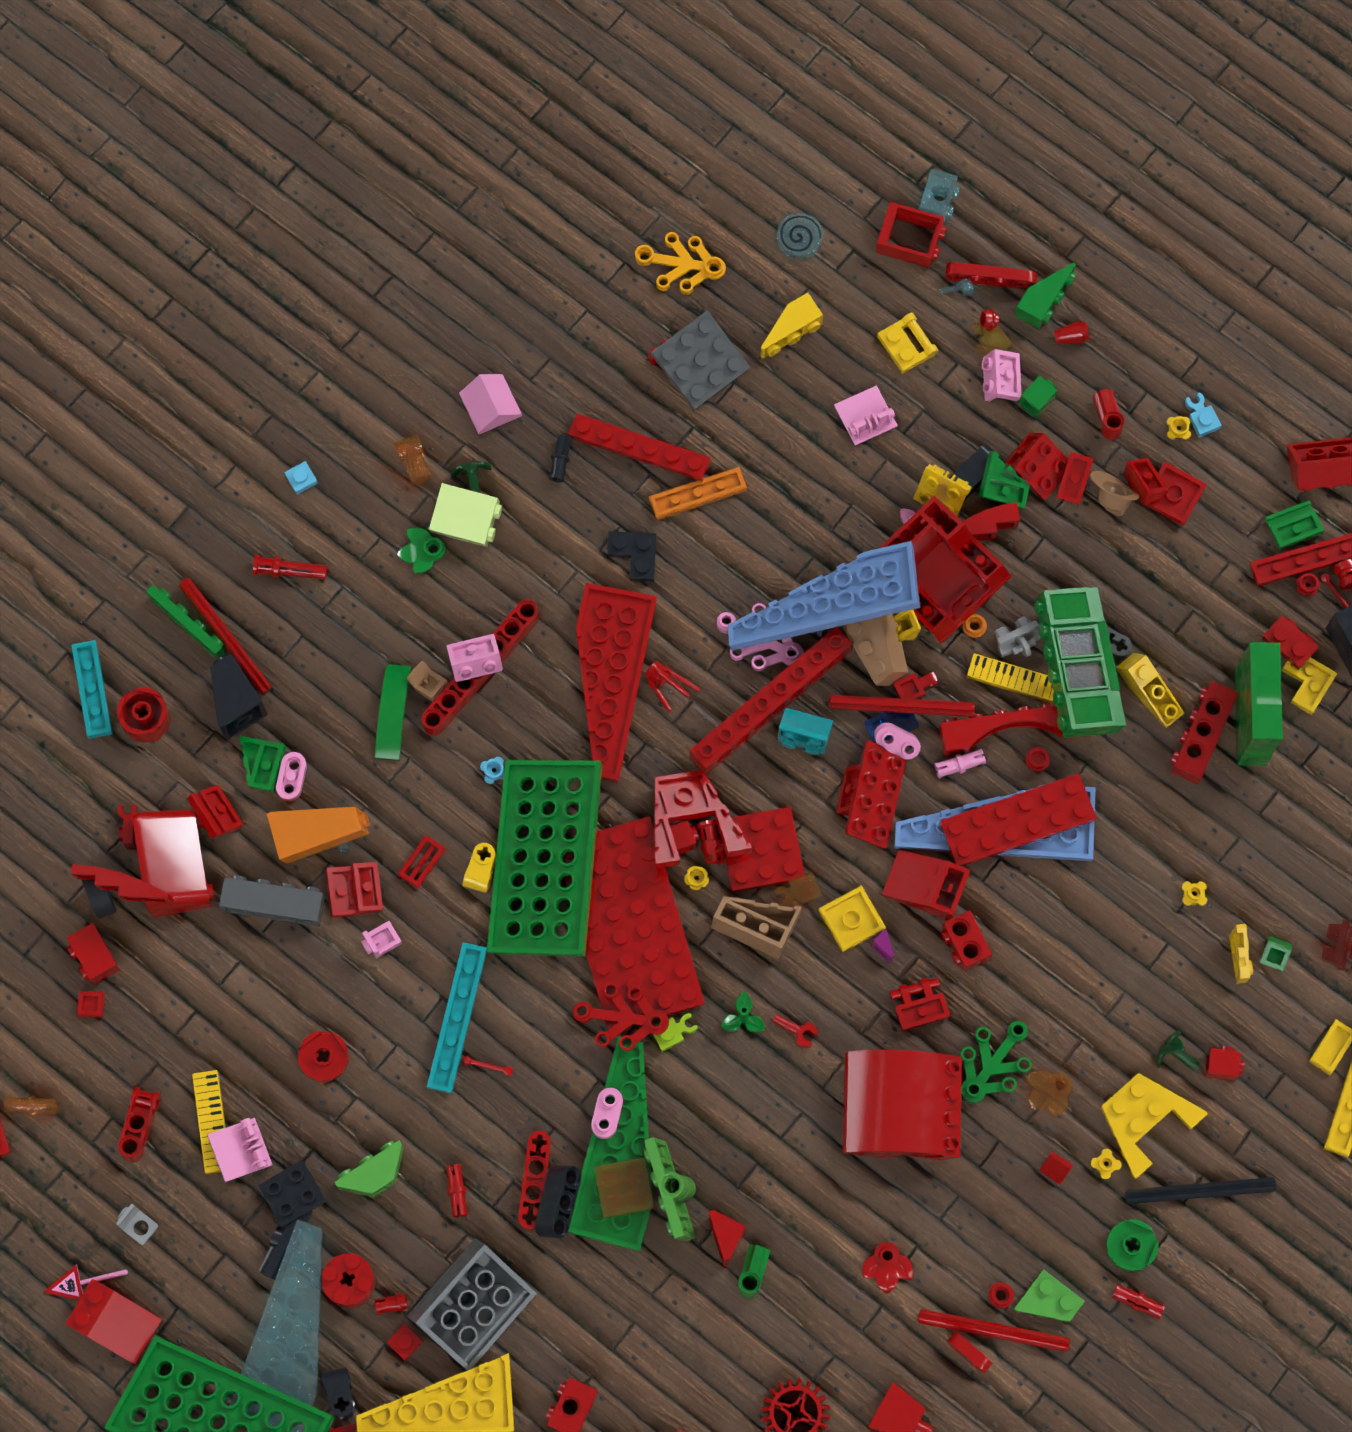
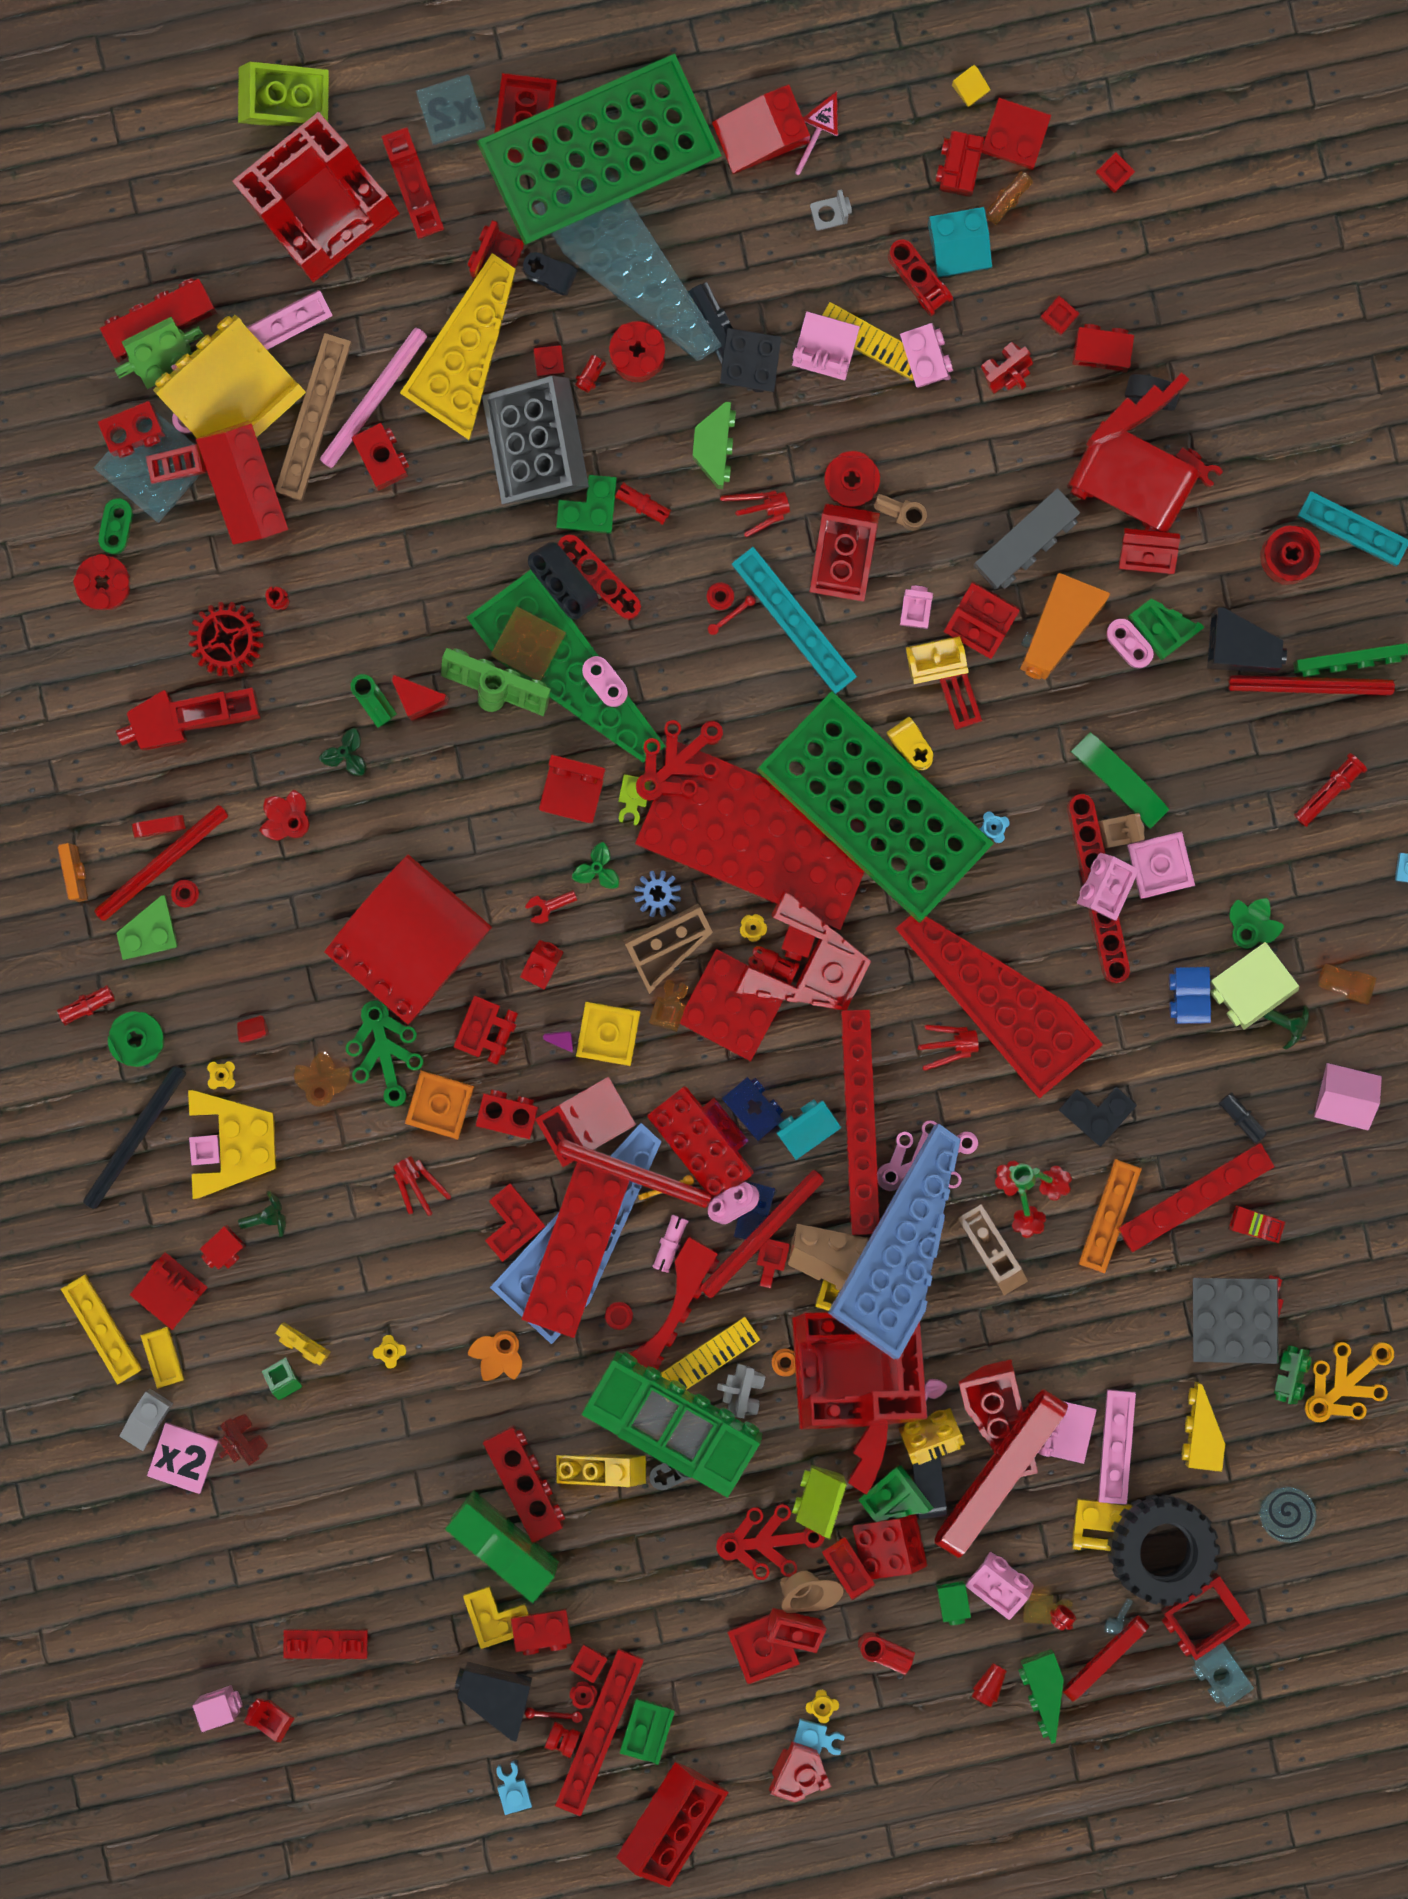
camera: 130 degrees right, 15 degrees up
none -> orange plate [58,843,88,902]
none -> red hinge [130,1252,208,1330]
none -> red slope [169,688,261,731]
none -> bright pink plate [189,1135,220,1165]
none -> red pin [265,586,289,610]
none -> dark green plant [319,728,366,776]
none -> red plant [393,1156,451,1216]
none -> orange tile [405,1070,474,1140]
none -> orange plate [468,1330,522,1381]
none -> red plate [485,1183,546,1262]
none -> red bracket [520,940,564,990]
none -> red bracket [539,755,606,824]
none -> green plate [556,475,617,534]
none -> red axle [557,1140,711,1208]
none -> red plate [569,1644,608,1683]
none -> medium blue gear [635,871,681,917]
none -> light orange hinge [638,1175,694,1201]
none -> red plate [707,582,734,610]
none -> red plant [716,1503,825,1580]
none -> red plant [720,490,790,537]
none -> clear blue brick [722,1077,784,1141]
none -> plate [768,1741,831,1803]
none -> lime slope [792,1465,846,1538]
none -> red slope [810,504,880,602]
none -> medium nougat axle [874,494,927,531]
none -> bright pink bracket [900,323,953,388]
none -> yellow hinge [906,636,969,684]
none -> teal slope [927,207,992,278]
none -> beam [934,1389,1068,1558]
none -> red brick [935,131,984,197]
none -> medium nougat slope [958,1204,1028,1295]
none -> red wedge [959,1359,1038,1477]
none -> red hips [981,342,1033,394]
none -> red plant [995,1161,1072,1238]
none -> bright pink plate [1098,1390,1136,1504]
none -> black tyre [1107,1494,1220,1606]
none -> bright pink plate [1127,832,1195,899]
none -> blue brick [1169,967,1211,1024]
none -> red leg [1228,1205,1285,1243]
none -> green hinge [1274,1345,1312,1404]

